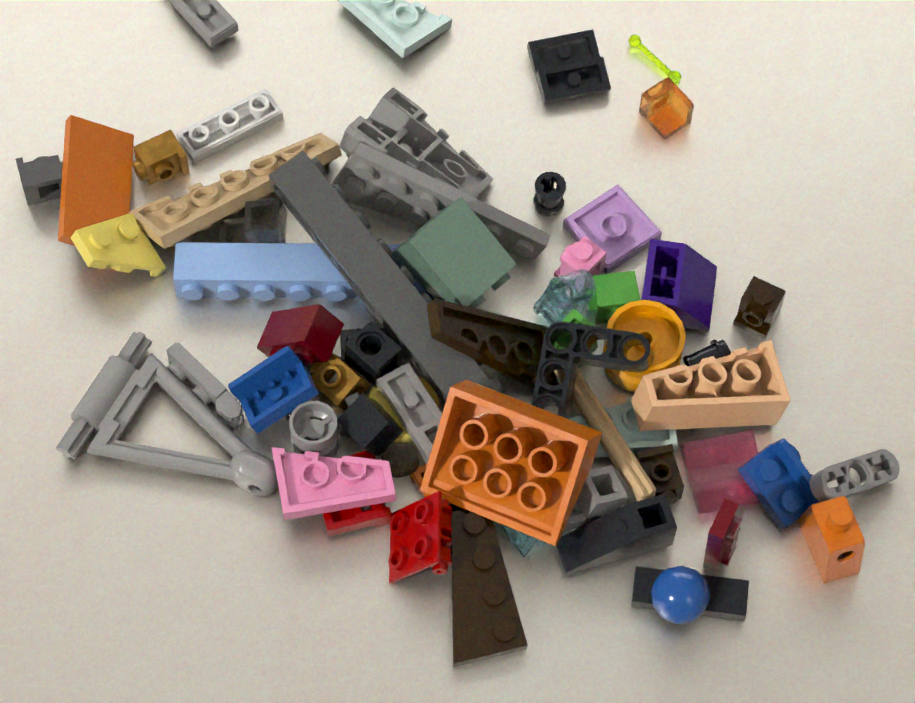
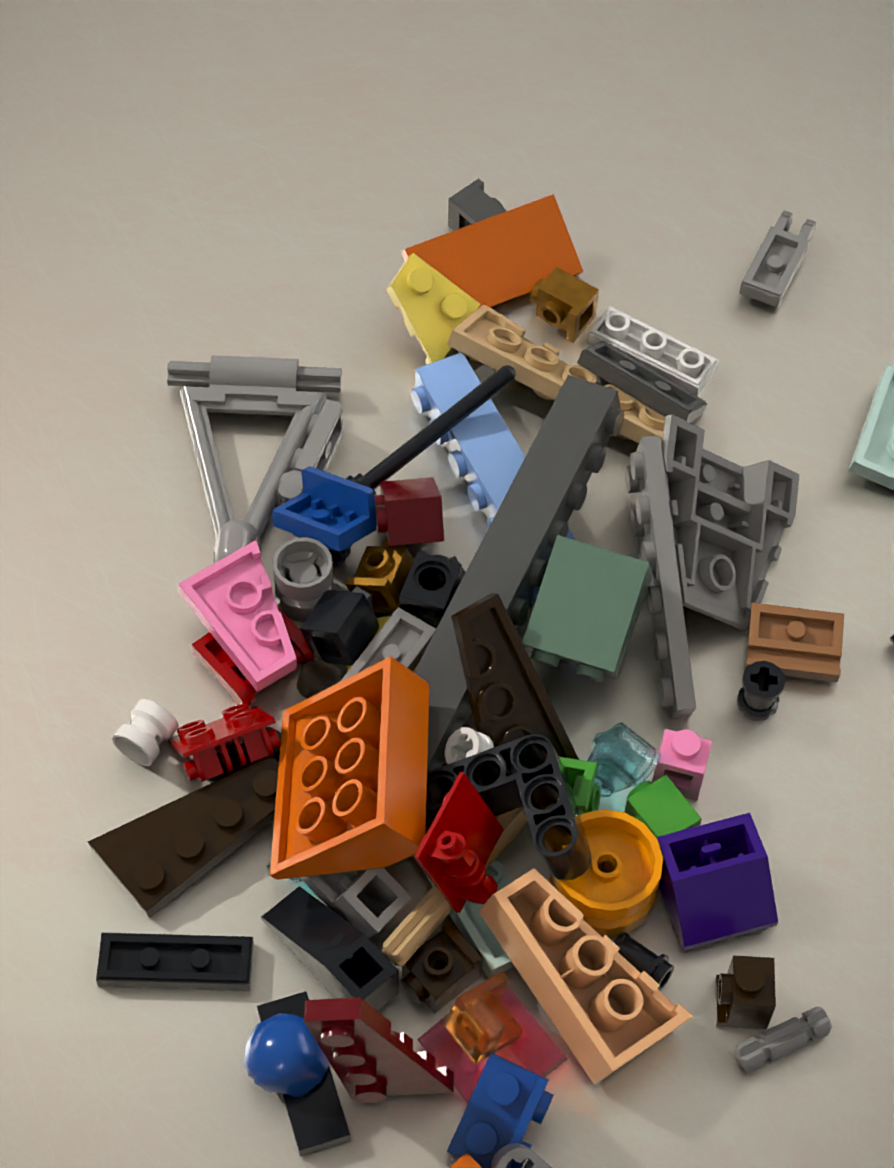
camera: 65 degrees right, 5 degrees down
clear smoke brick [219,198,287,243] -> none
lavender tile [563,184,662,274] -> none
none -> black tile [96,933,254,991]
none -> white wheel [112,699,179,766]
none -> black piece [345,365,516,495]
none -> red hinge [414,772,504,913]
none -> clear orange panel [444,972,523,1065]
none -> white bush [445,727,494,764]
none -> dark grey tile [577,341,707,423]
none -> light grey axle [734,1007,832,1072]
none -> medium nougat plate [744,602,844,682]

